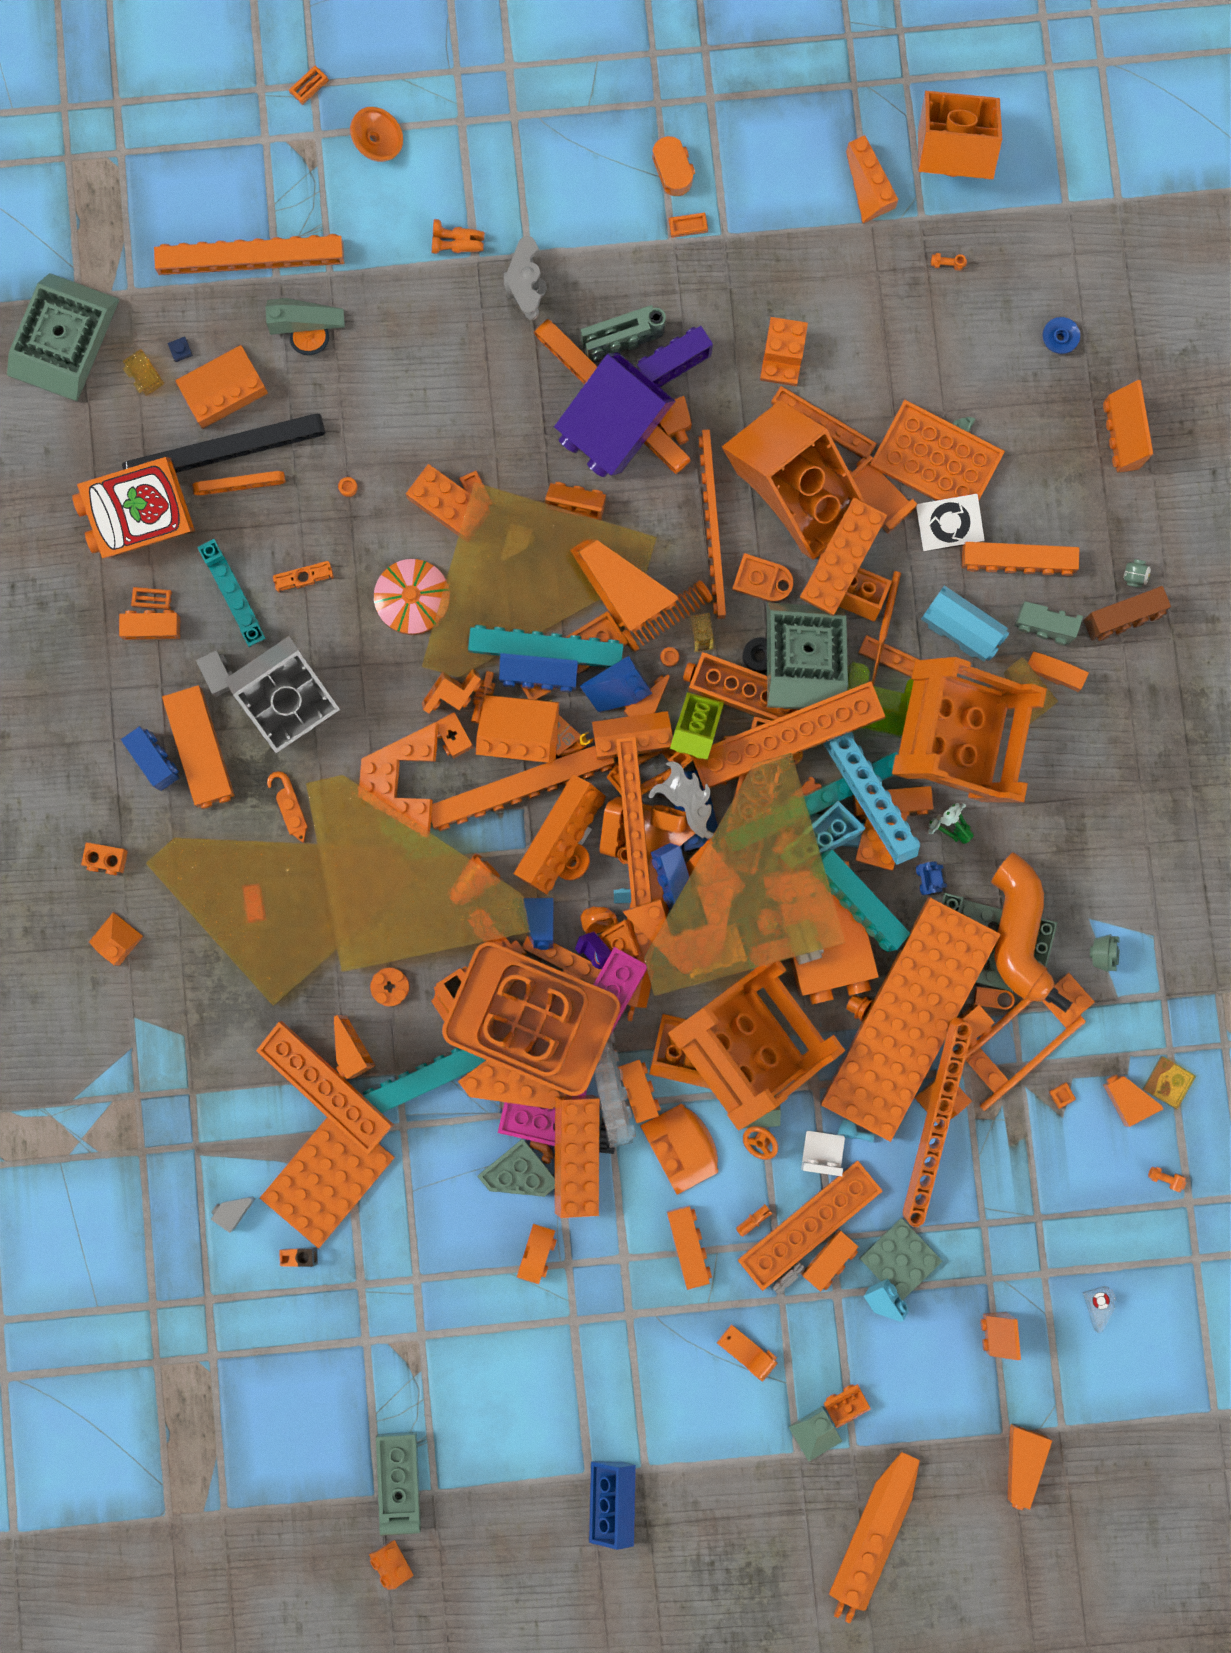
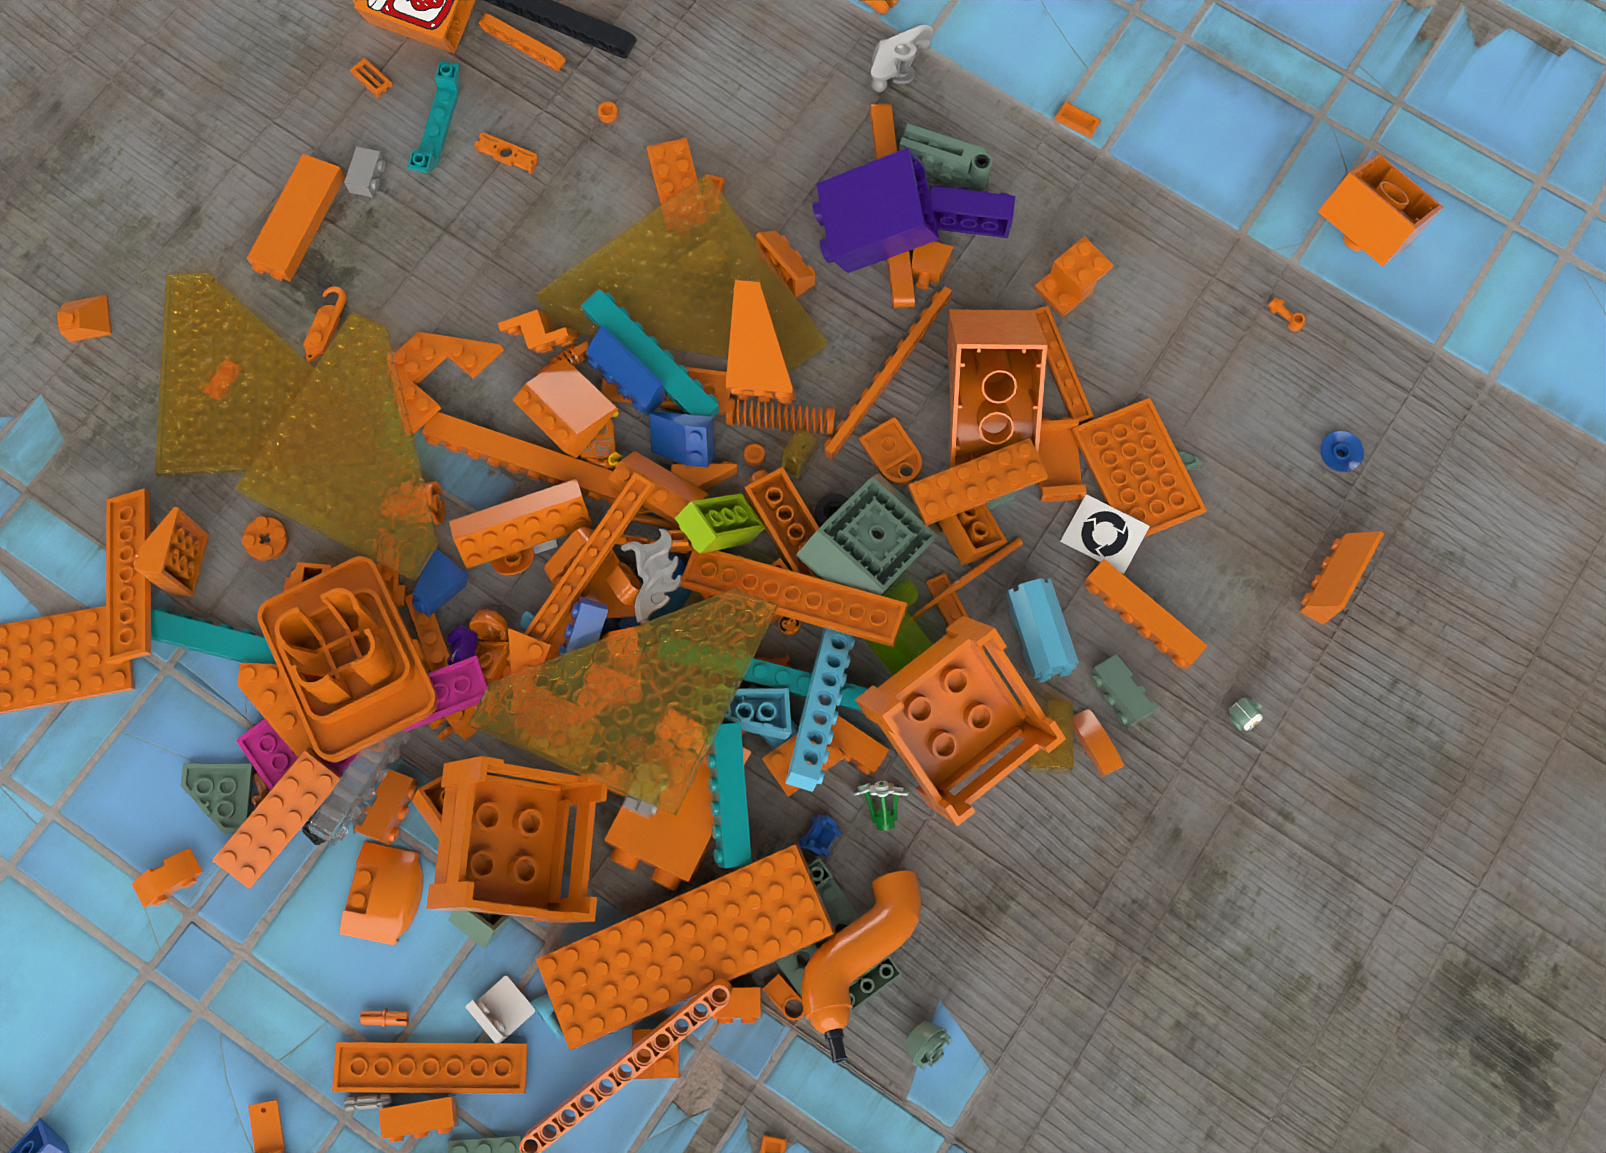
camera: 40 degrees right, 10 degrees down
orange brick [81,842,128,876] -> none
orange brick [119,610,180,640] -> none
blue brick [120,726,180,791] -> none
light grey brick [225,636,340,753] -> none
dish [374,559,450,635] -> none
orange brick [435,712,474,758] -> none
orange brick [652,136,695,196] -> none
orange brick [667,1205,712,1290] -> none
orange piece [743,1126,778,1160] -> none
orange wedge [846,135,899,224] -> none
orange piece [846,994,874,1022] -> none
orange plate [948,973,1095,1111] -> none
dark orange brick [1083,586,1171,641] -> none

